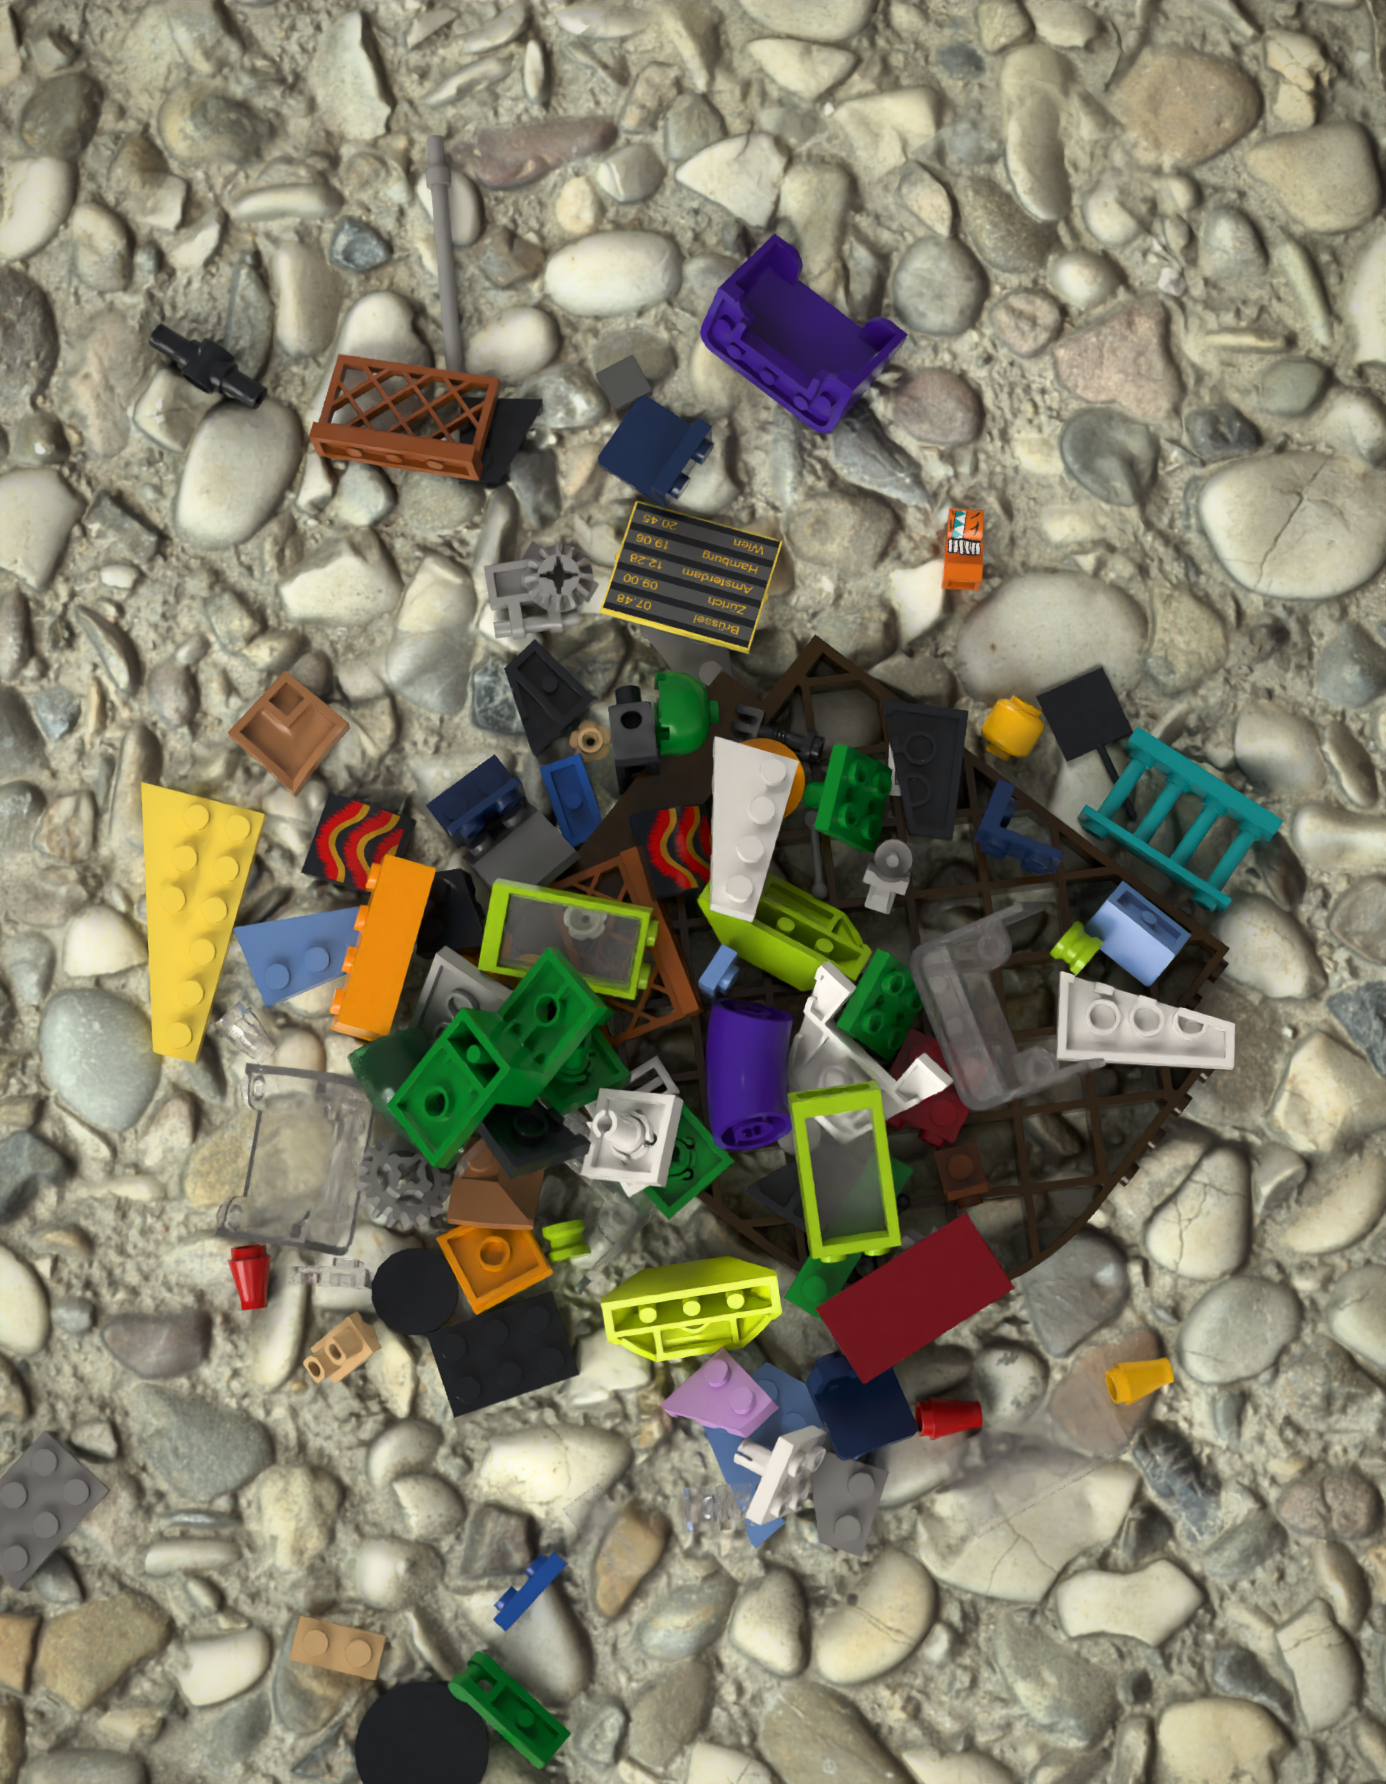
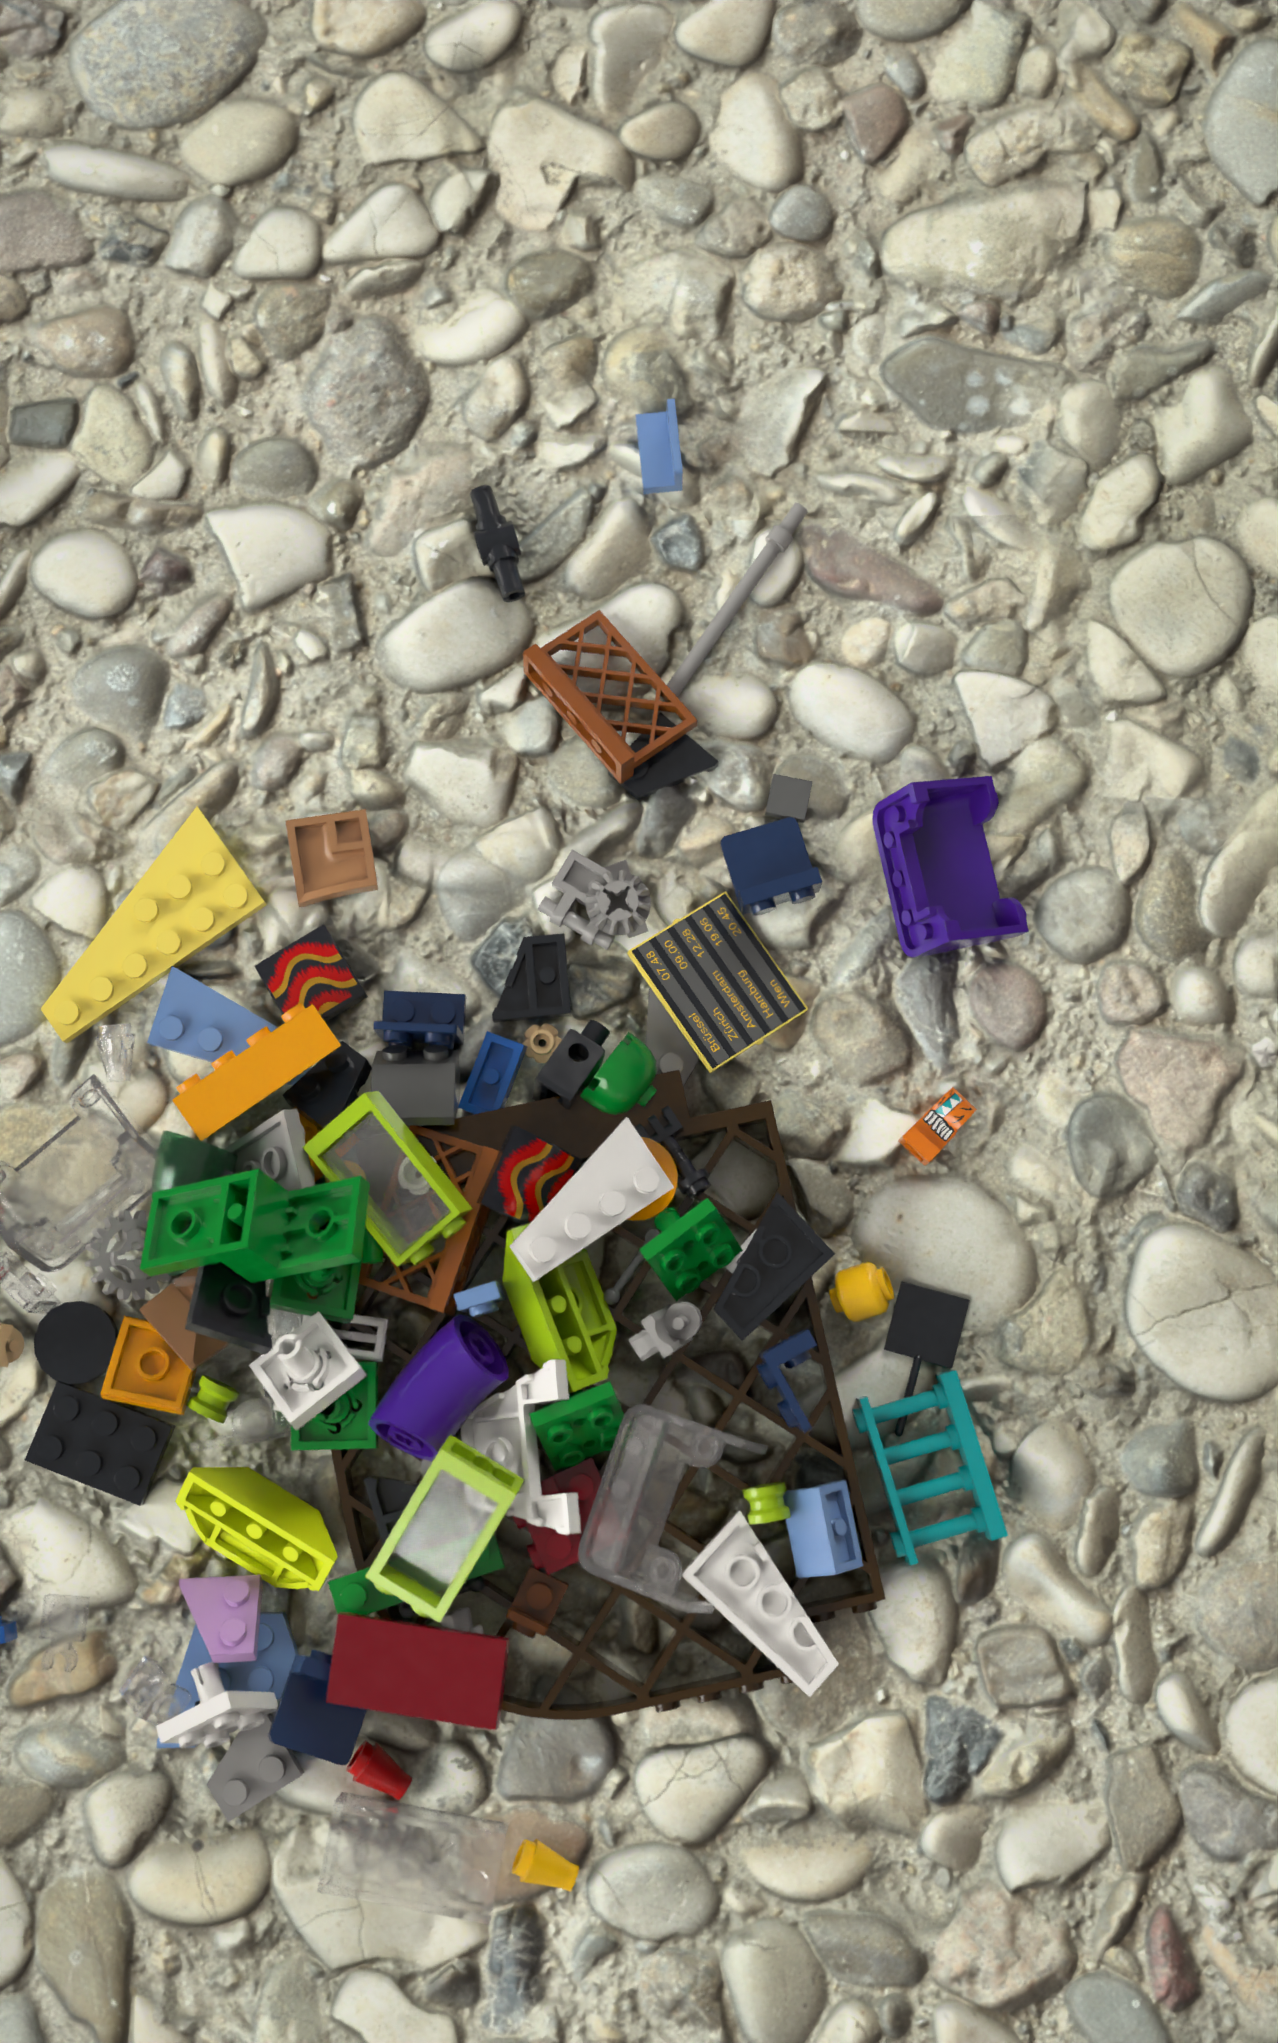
camera: 40 degrees right, 0 degrees up
none -> medium blue panel [636,399,683,494]

